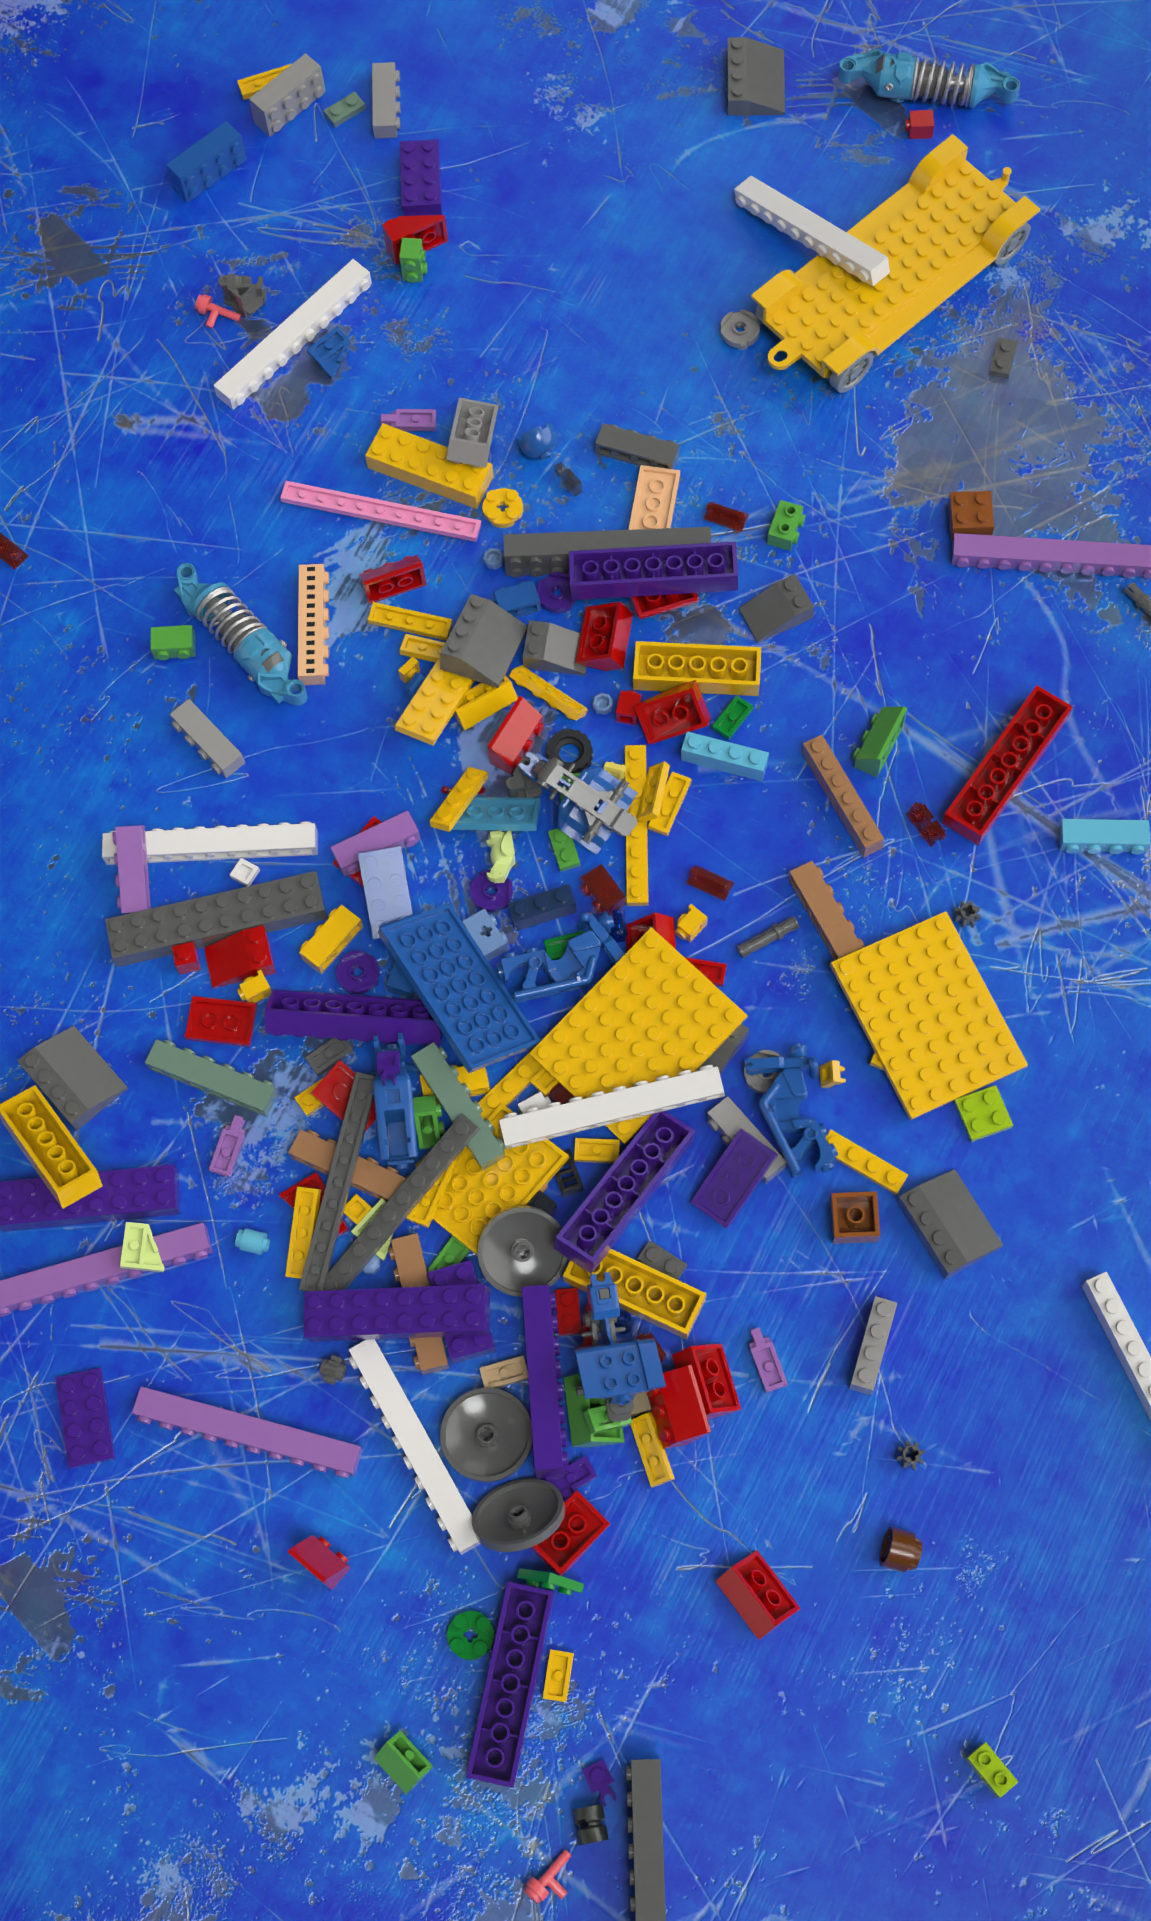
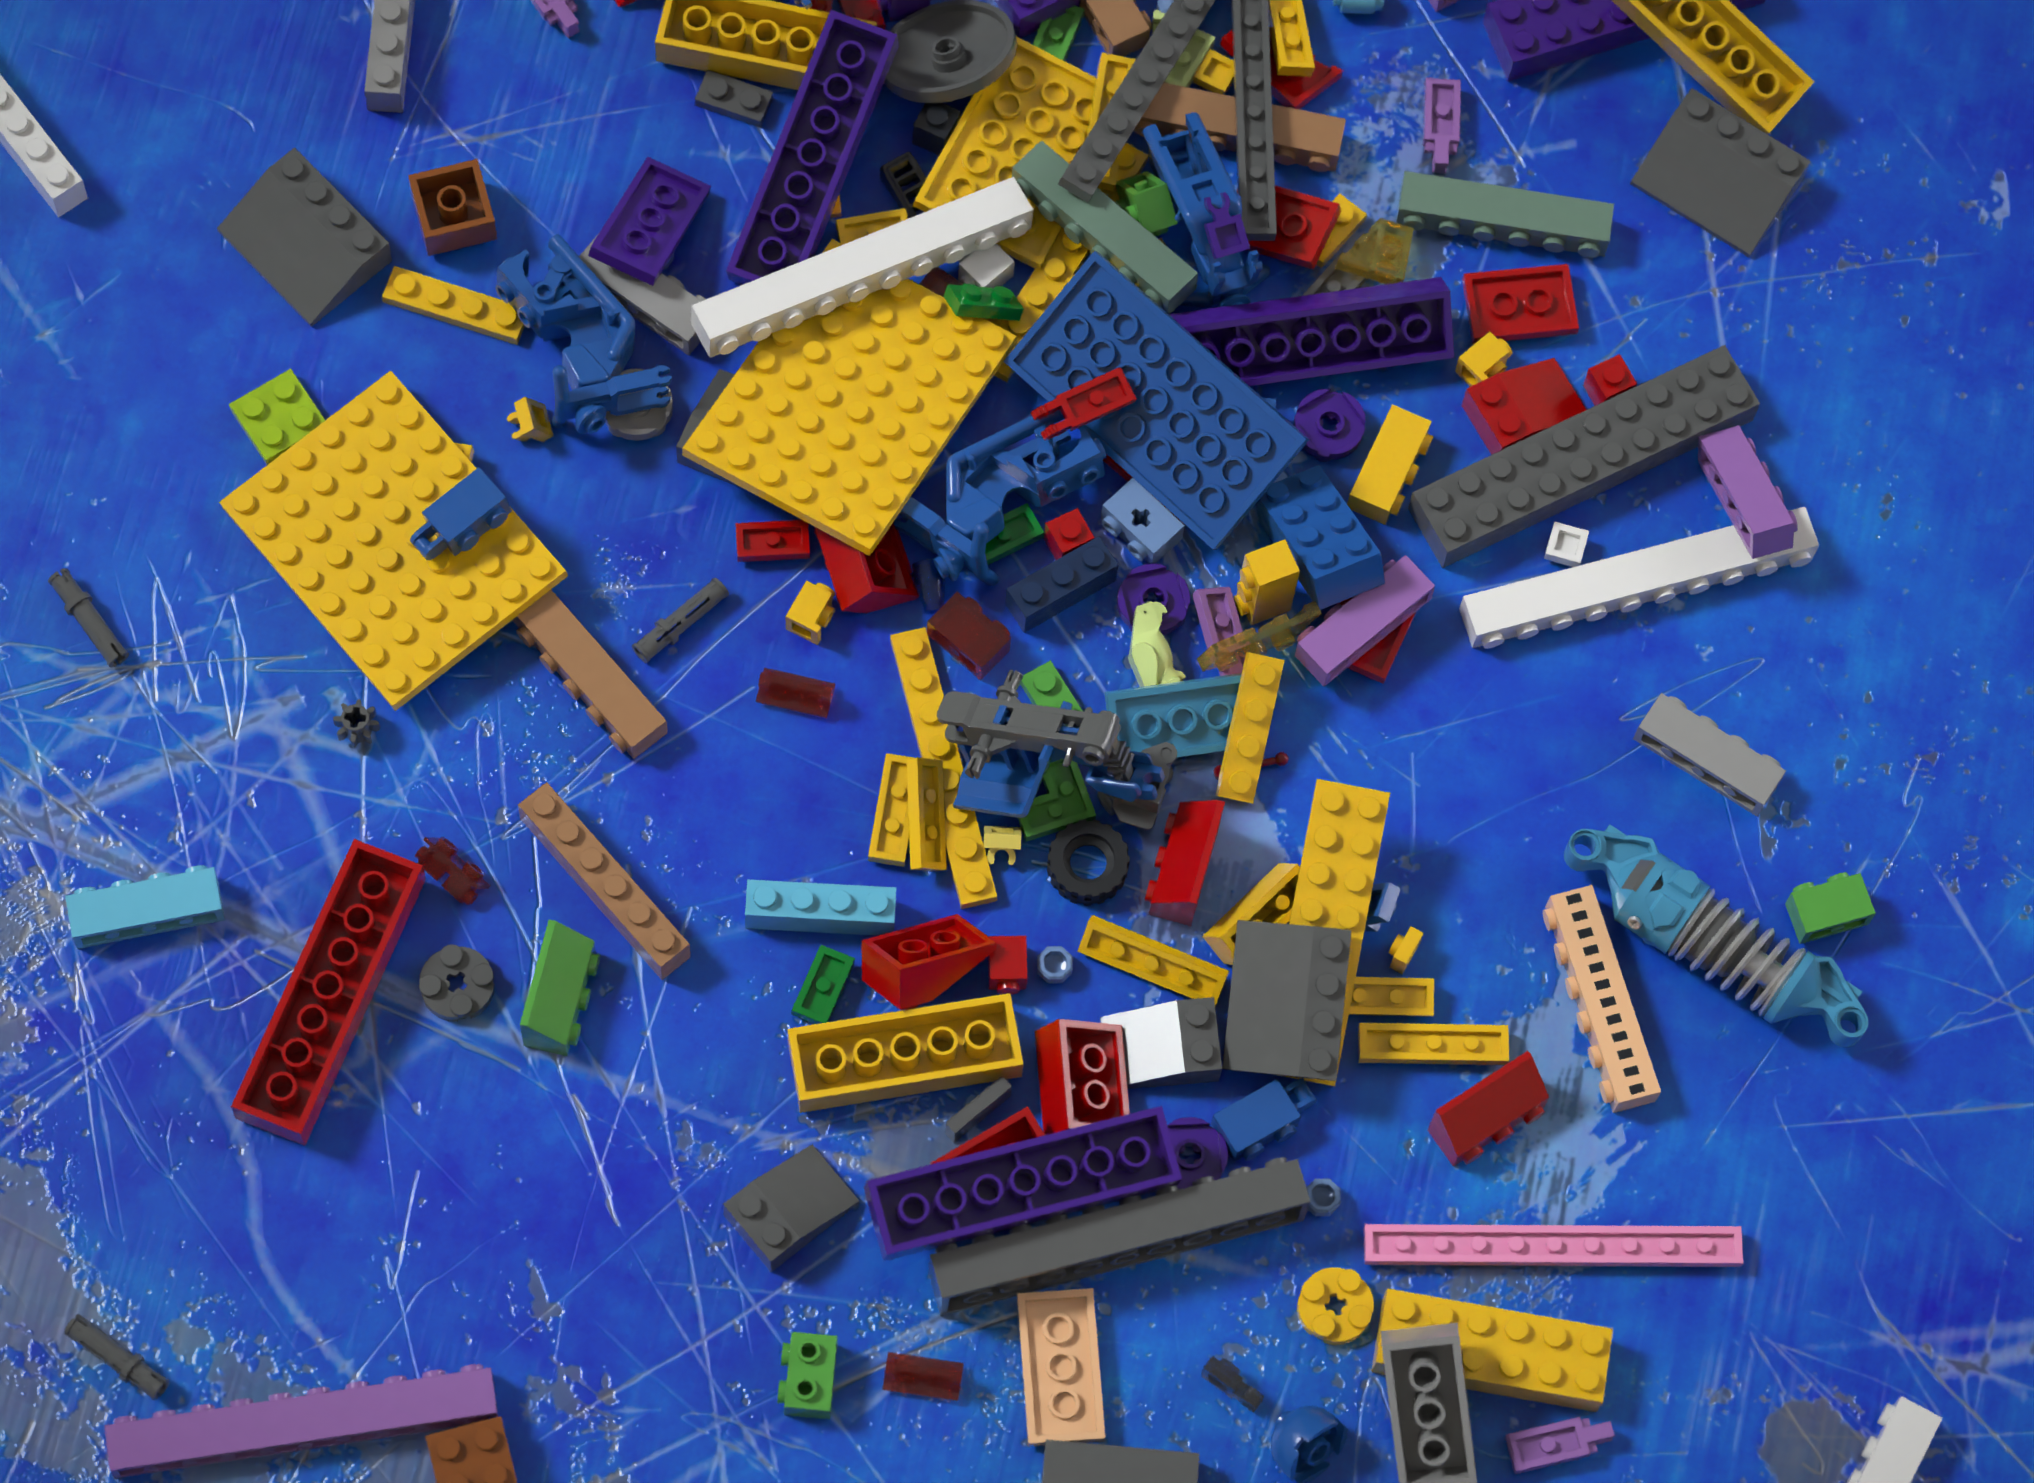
camera: 155 degrees right, 0 degrees up
none -> dark grey pin [48,568,129,668]
none -> blue brick [410,467,512,560]
none -> dark grey plate [419,945,494,1021]
none -> green plate [944,283,1024,321]
none -> dark grey tile [945,1077,1012,1143]
none -> red hinge [1031,367,1137,441]
none -> red brick [1044,508,1094,560]
none -> medium lavender hinge [1192,587,1248,676]
none -> clear yellow wing [1197,601,1322,672]
none -> yellow brick [1234,539,1300,625]
none -> clear yellow wing [1335,218,1414,284]

